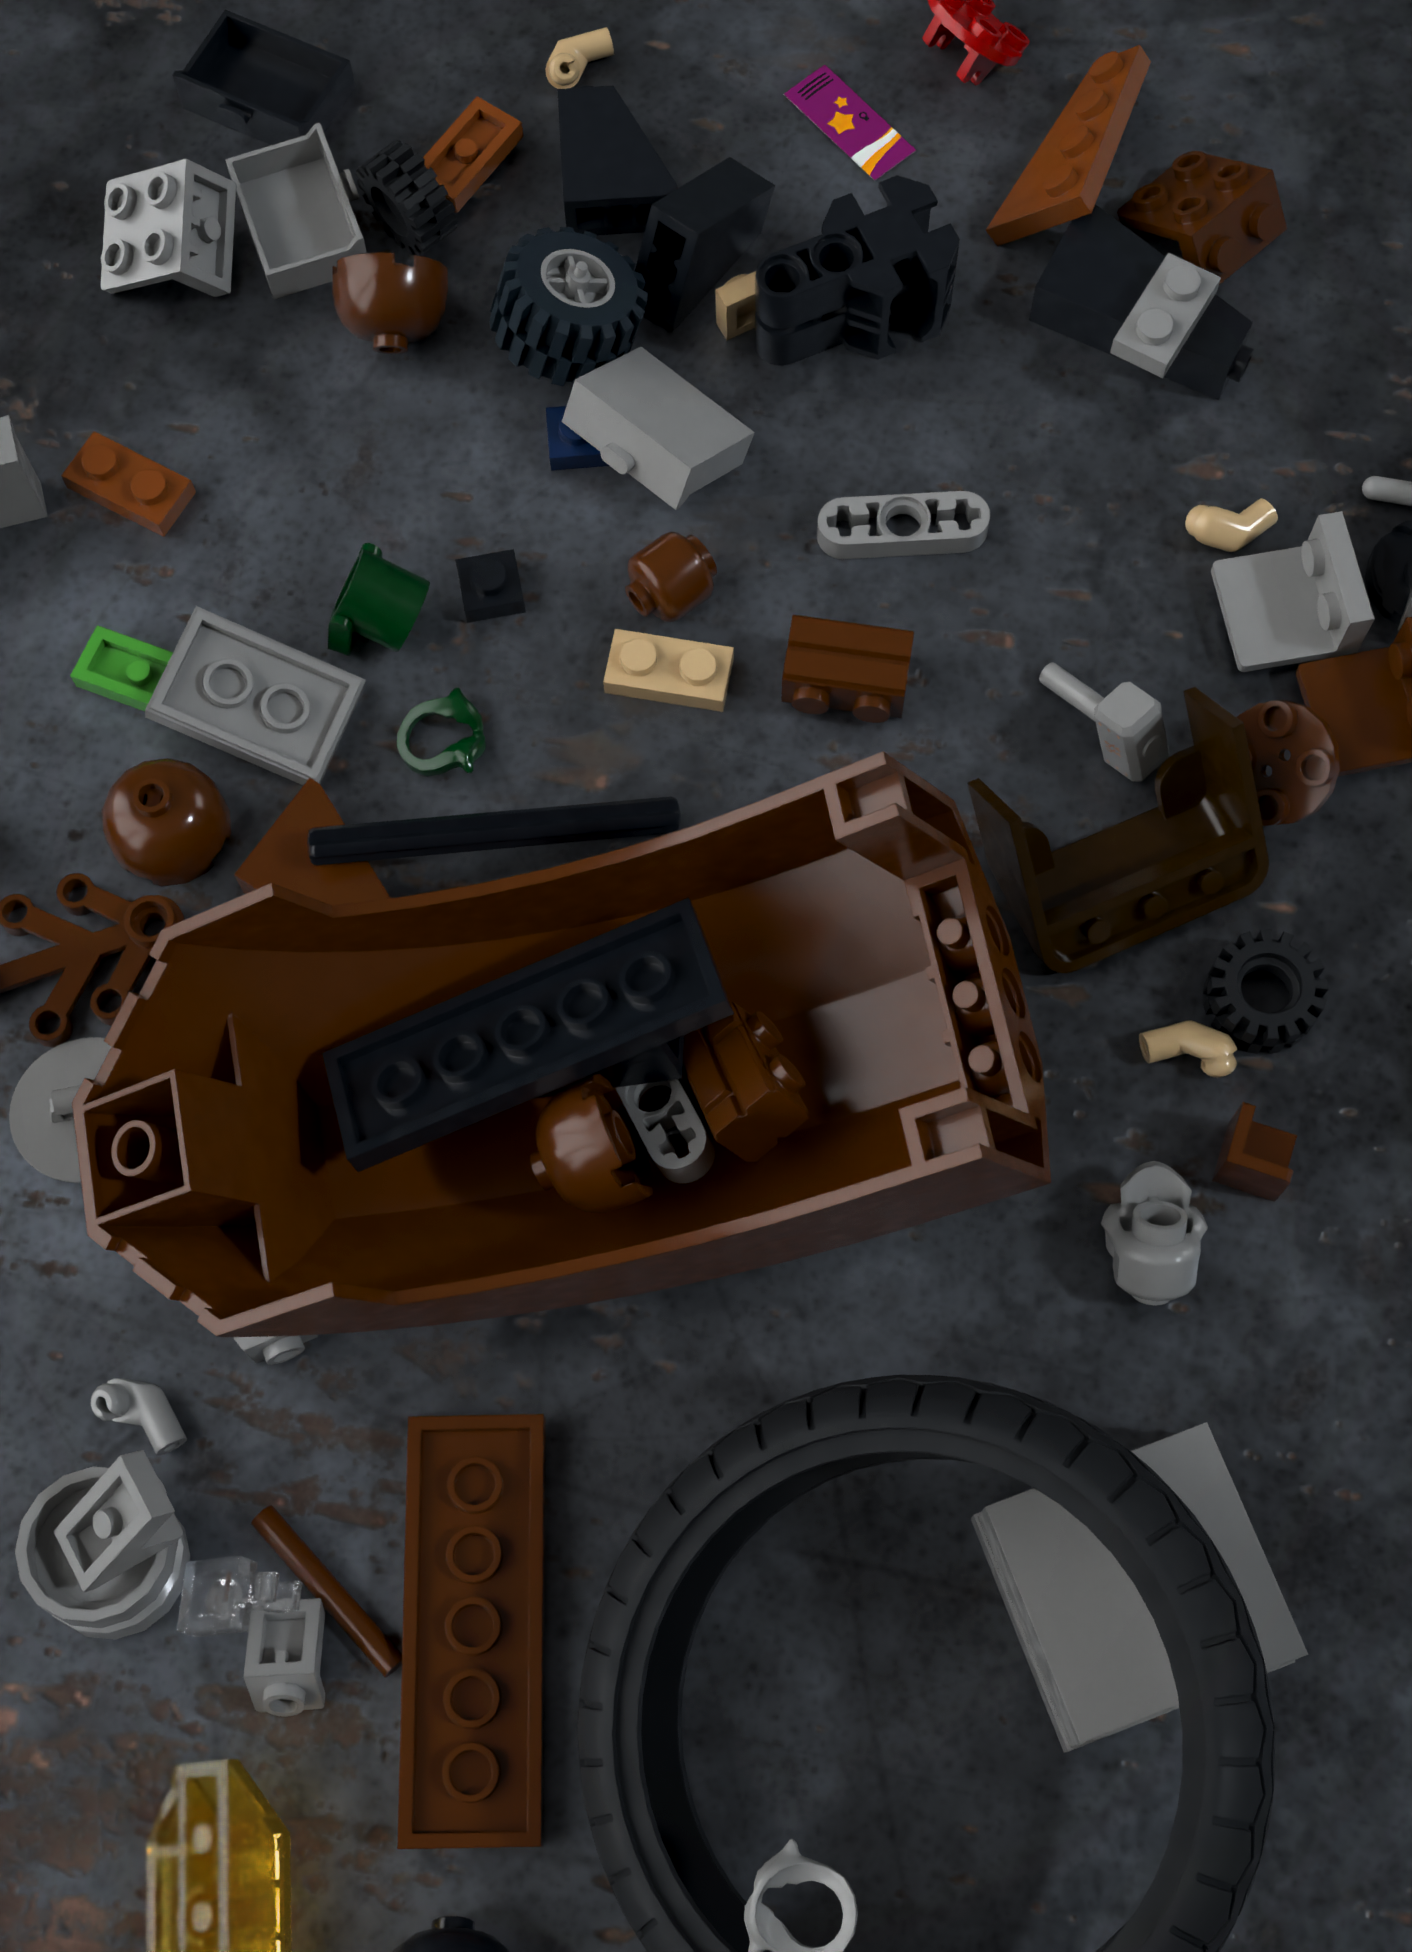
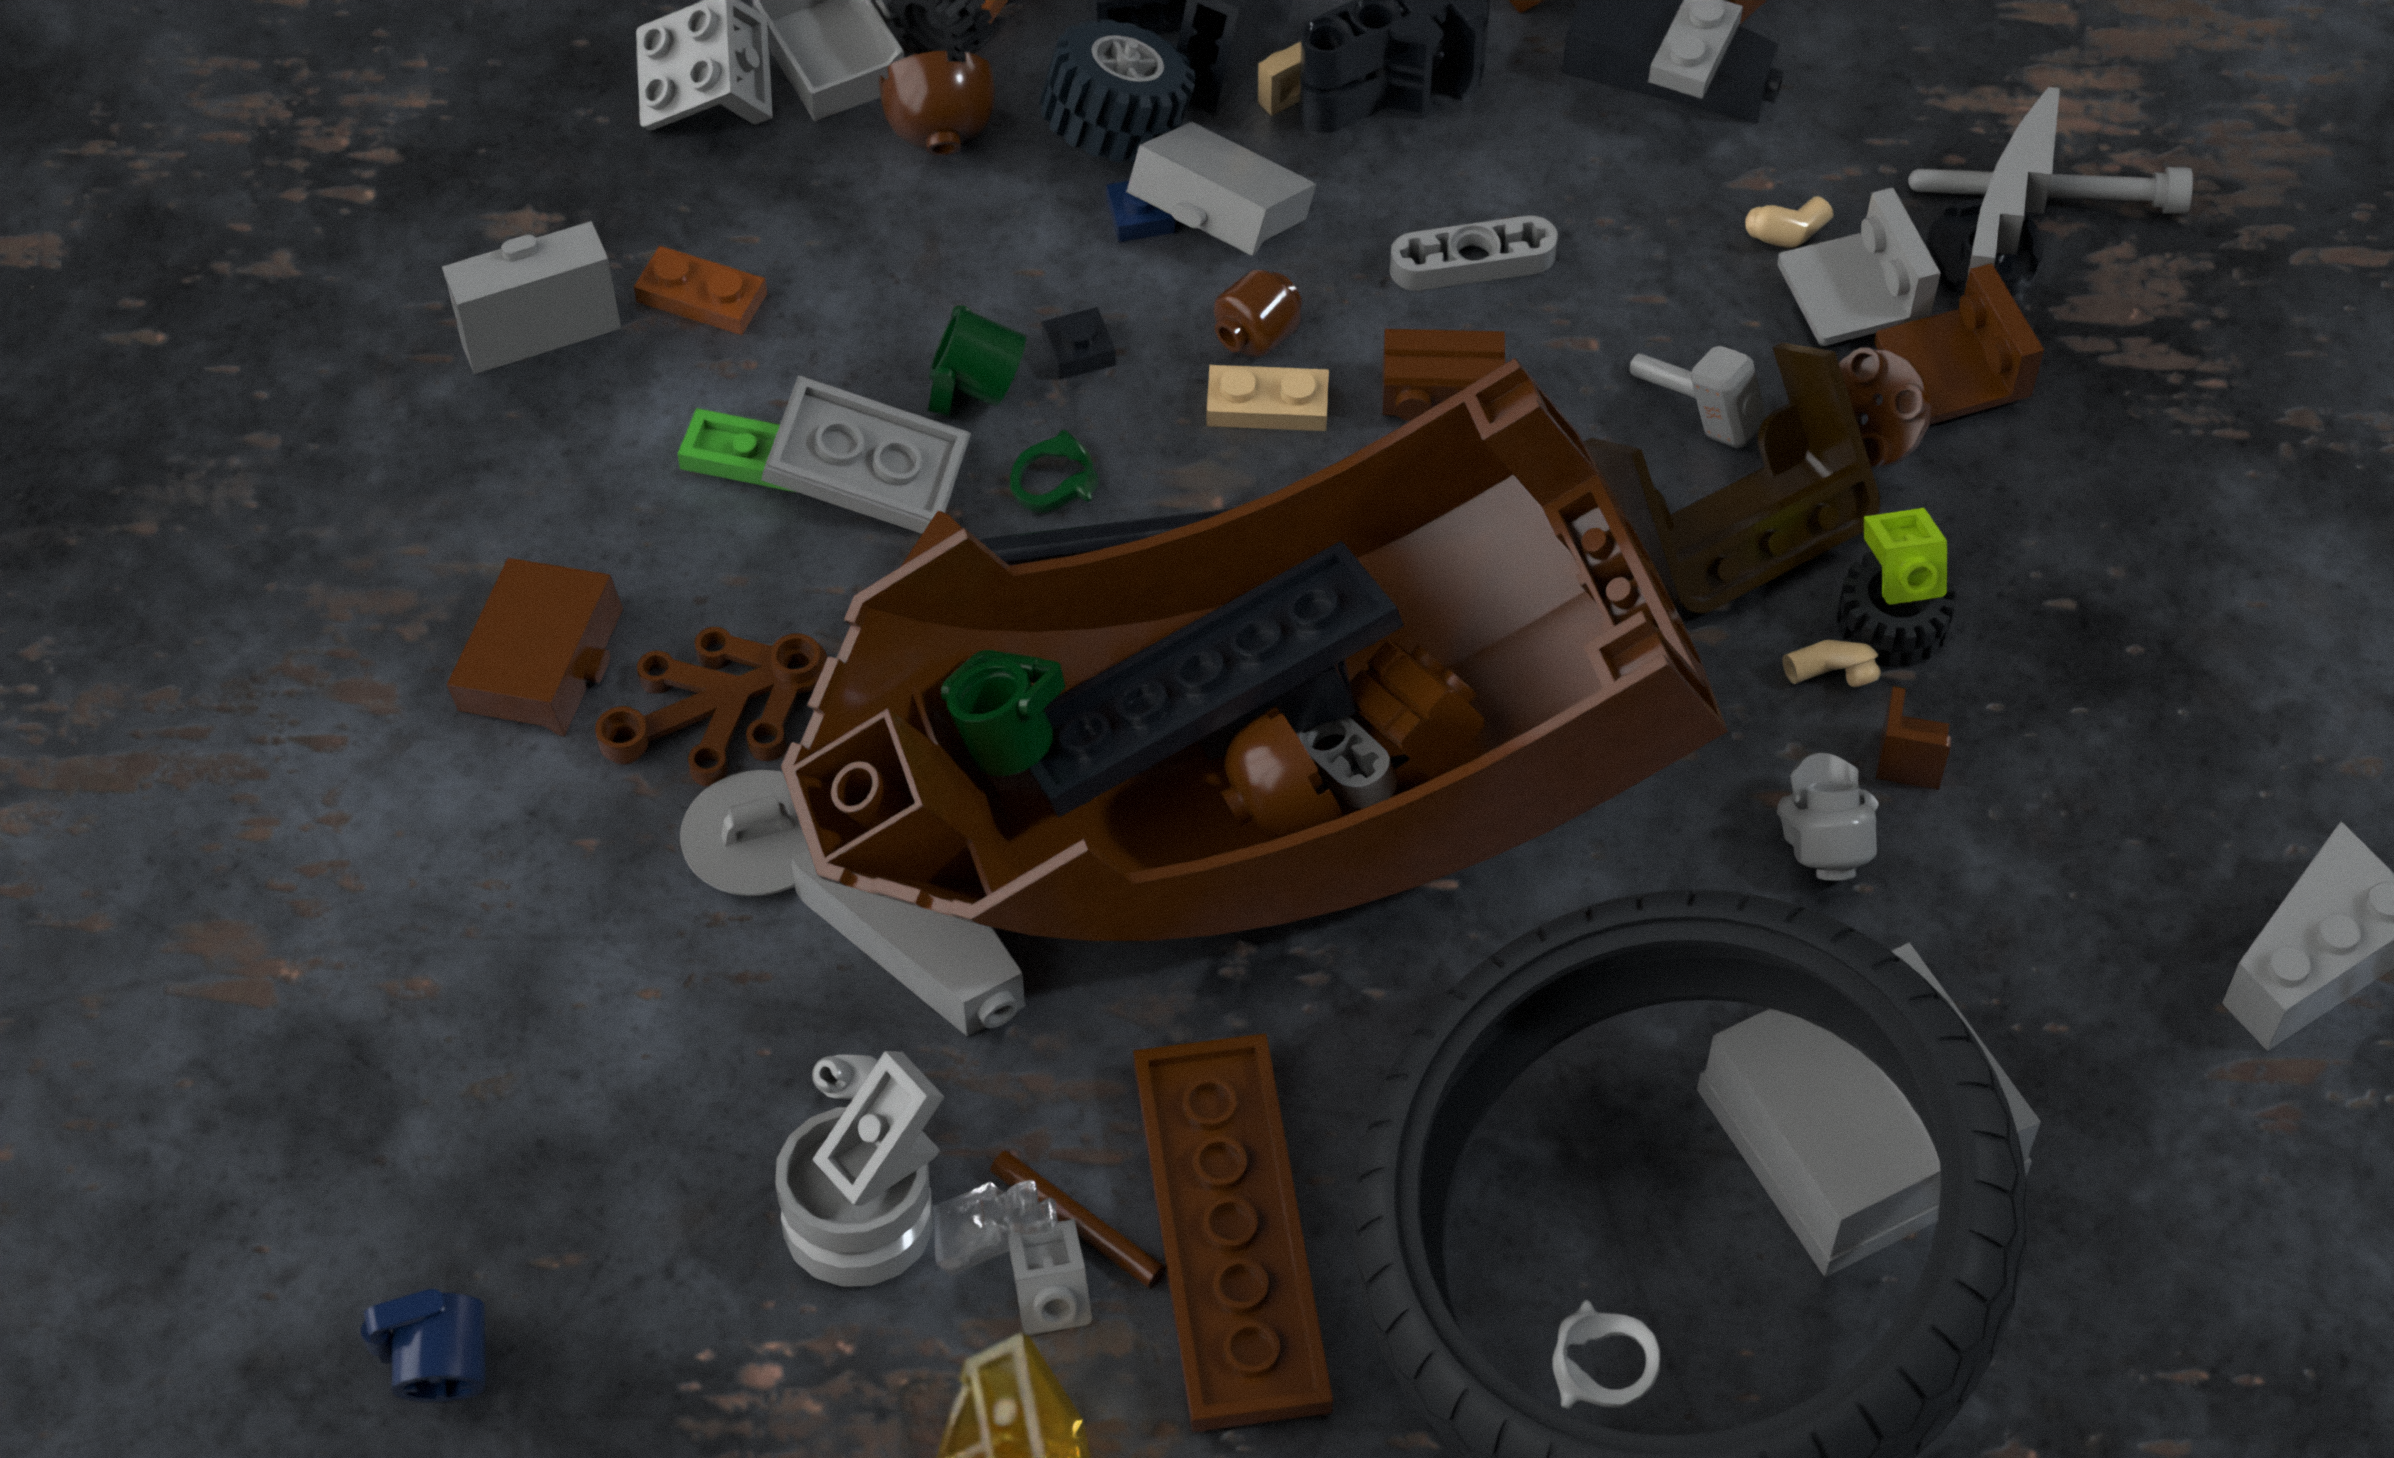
camera: 10 degrees left, 15 degrees down
reddish brown cylinder [102,758,231,886] -> none
none -> dark green piece [941,650,1065,776]
none -> lime bracket [1864,508,1947,605]

